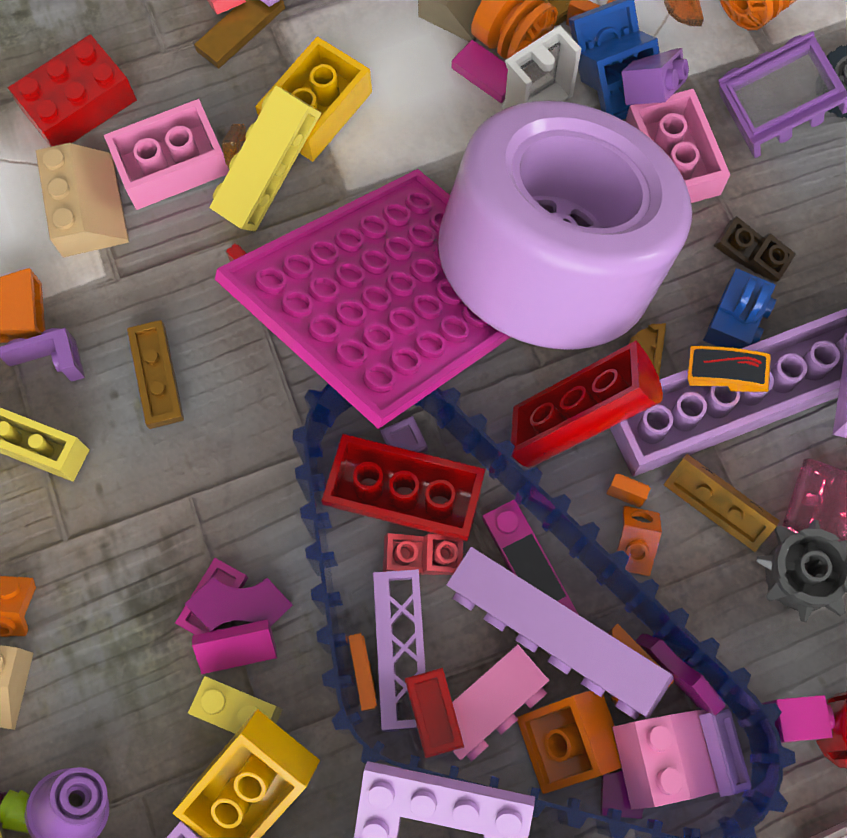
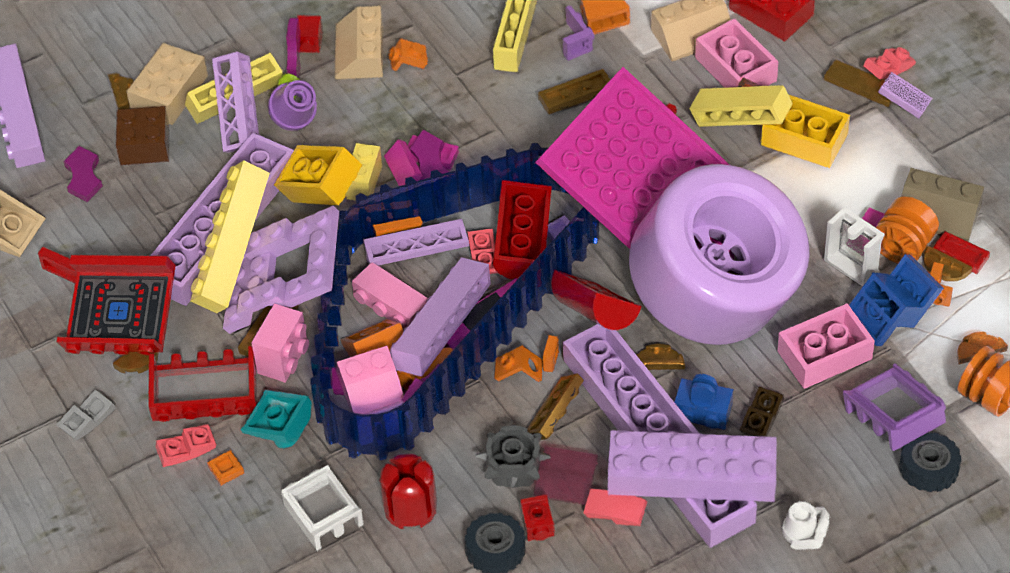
camera: 80 degrees right, 20 degrees down
red tile [405,668,464,758] -> none
medium lavender slope [622,48,689,105] -> none
slope [688,346,771,392] -> none
dark pink slope [753,695,835,745] -> none

